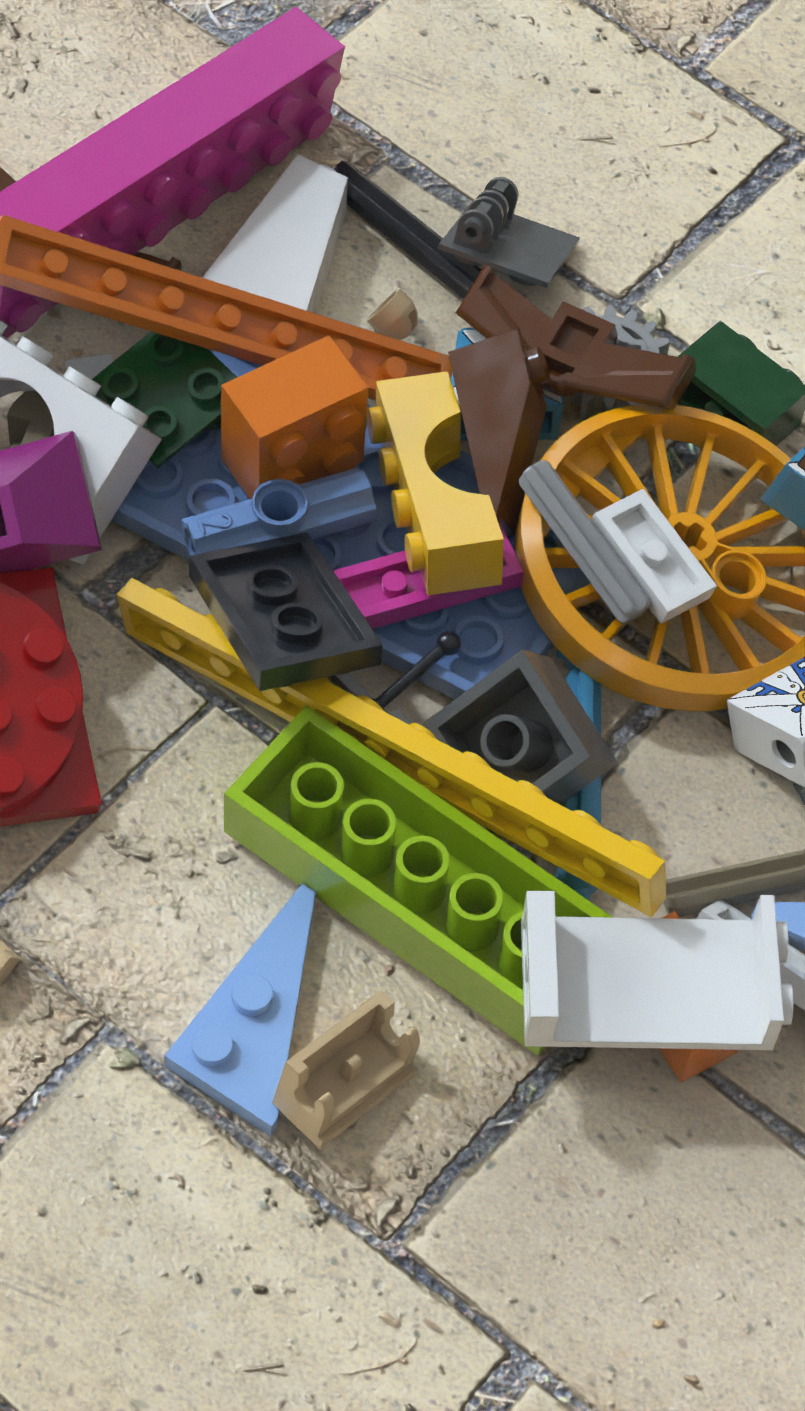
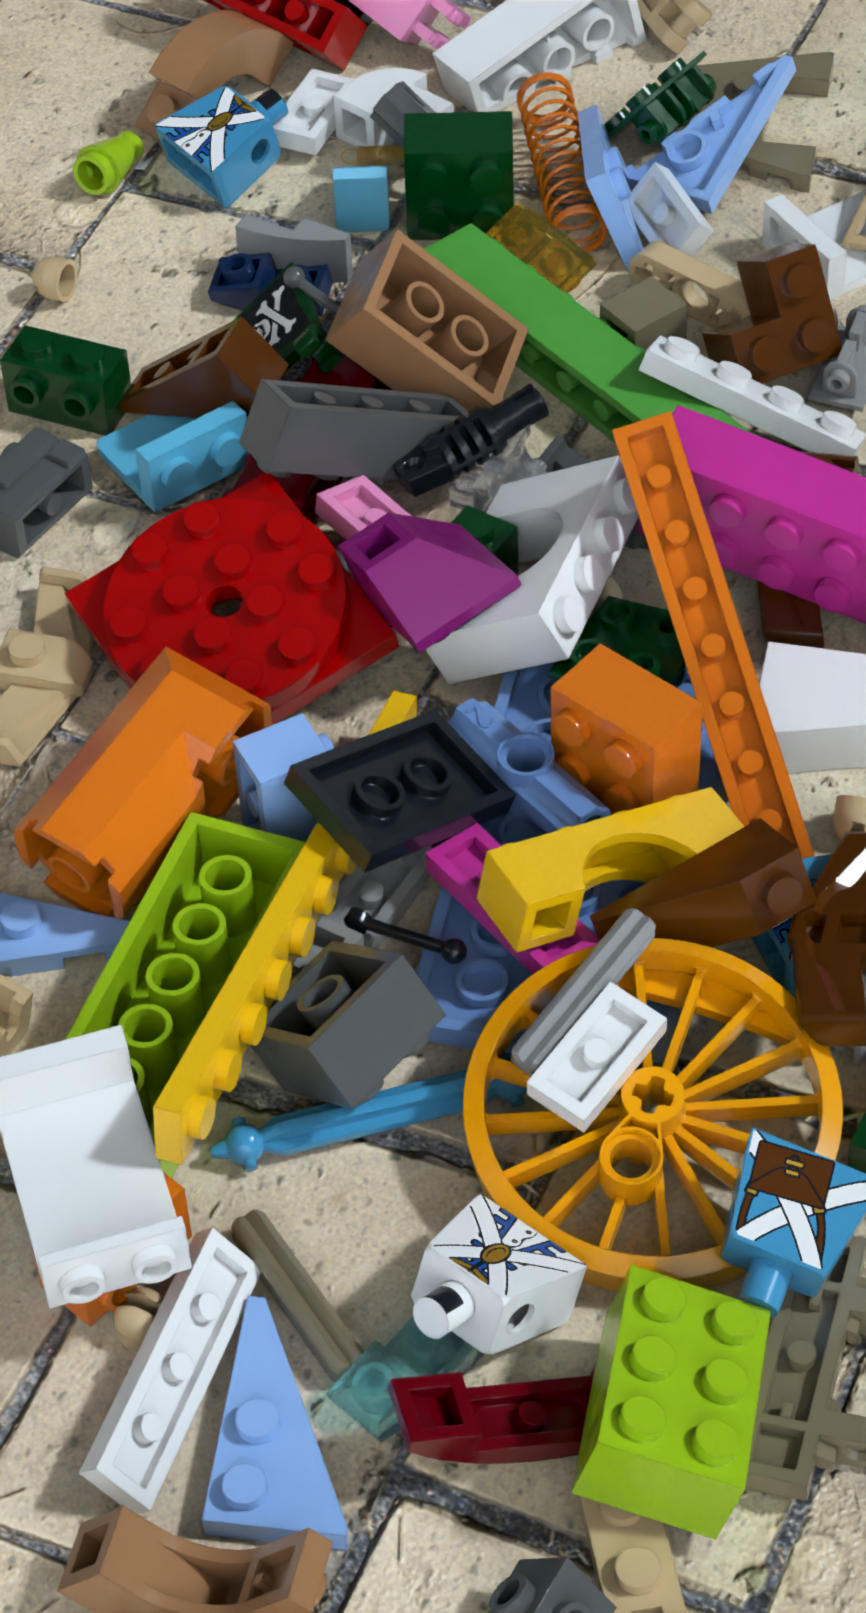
camera: 80 degrees right, 10 degrees down
none -> orange brick [13,647,272,919]
none -> light blue brick [232,713,334,842]

